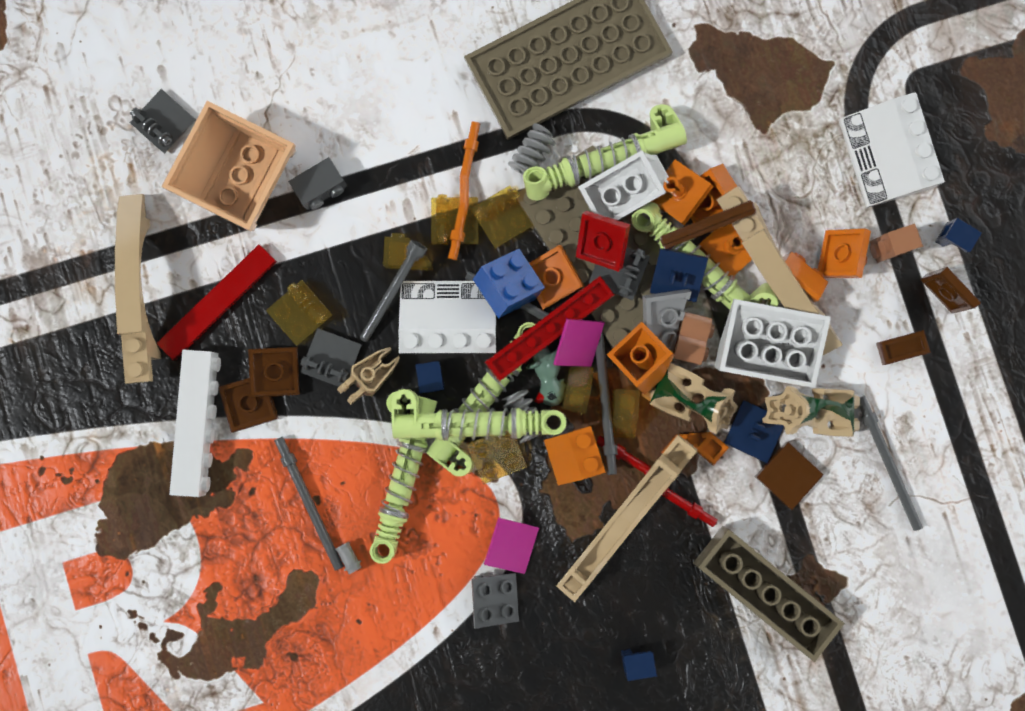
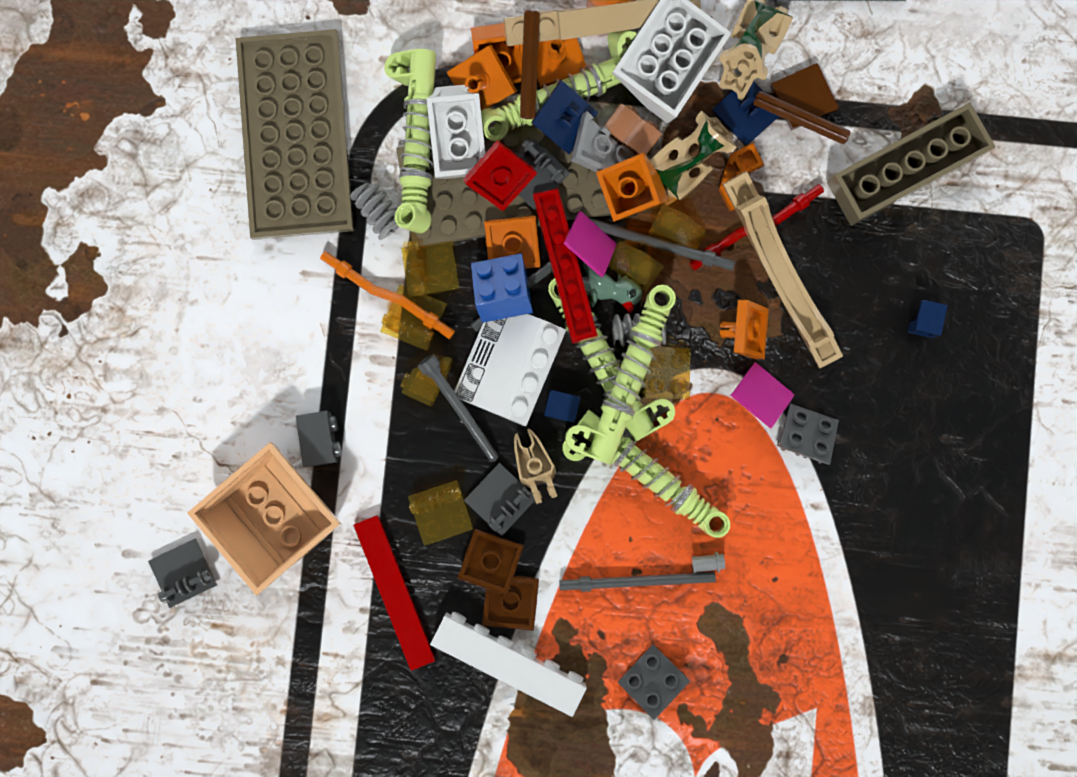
camera: 65 degrees left, 0 degrees up
tan slope [115,194,161,384] -> none
orange slope [544,426,606,485] -> none
none -> dark grey hinge [618,644,690,720]
none -> orange tile [719,300,769,359]
none -> reddish brown axle [754,91,851,144]

